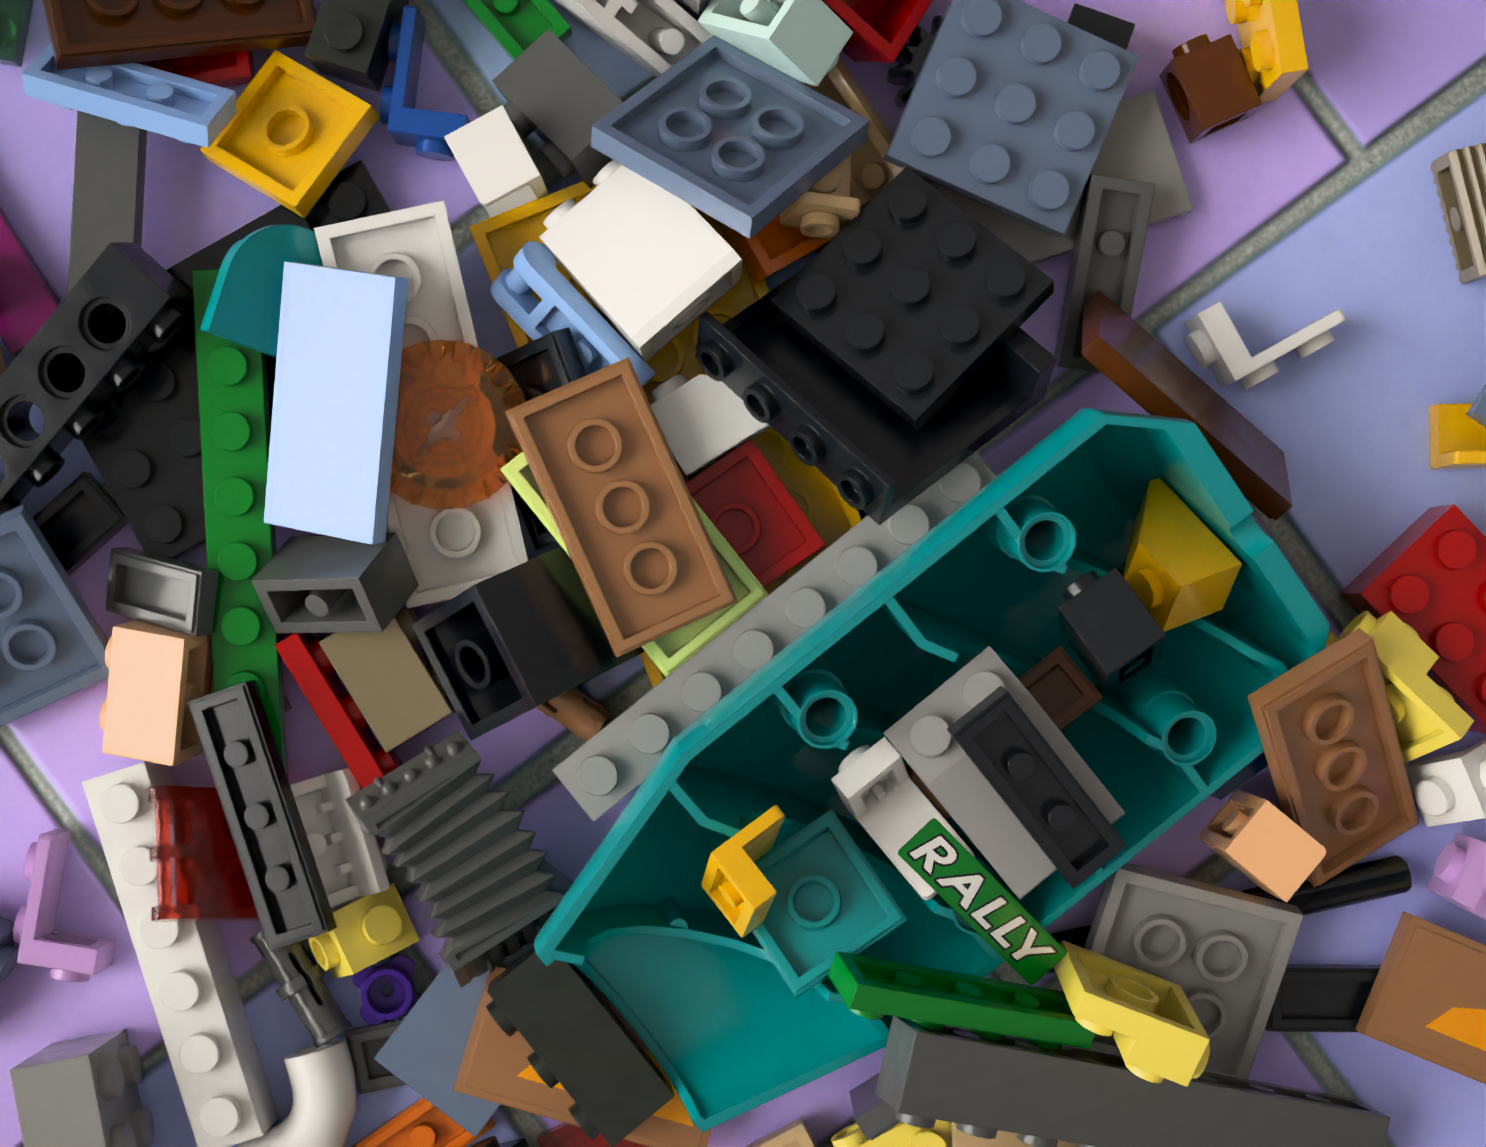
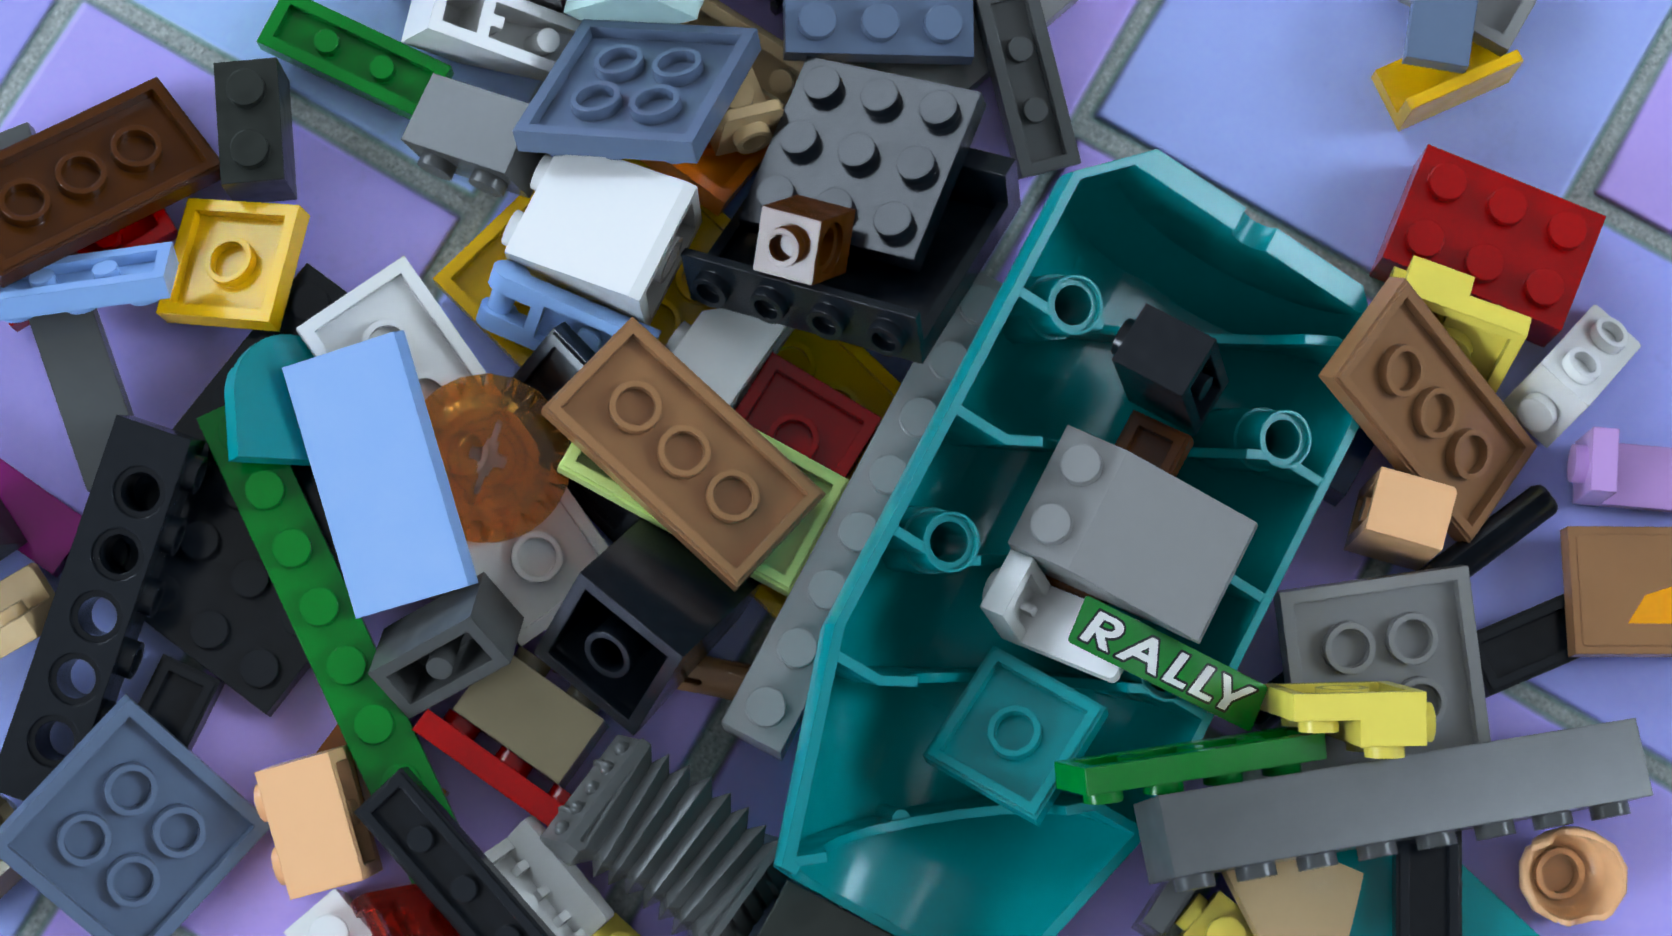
camera: 20 degrees left, 10 degrees down
dark grey tile [106,547,219,636] -> none
blue bracket [380,5,471,161] -> none
white panel [444,105,549,218] -> none
yellow panel [701,804,785,938] -> none
black tile [947,686,1127,889] -> none
reddish brown tile [1082,290,1293,521] -> none
yellow slope [1123,477,1242,632] -> none
white bracket [1185,302,1346,390] -> none
none -> reddish brown brick [753,195,856,286]

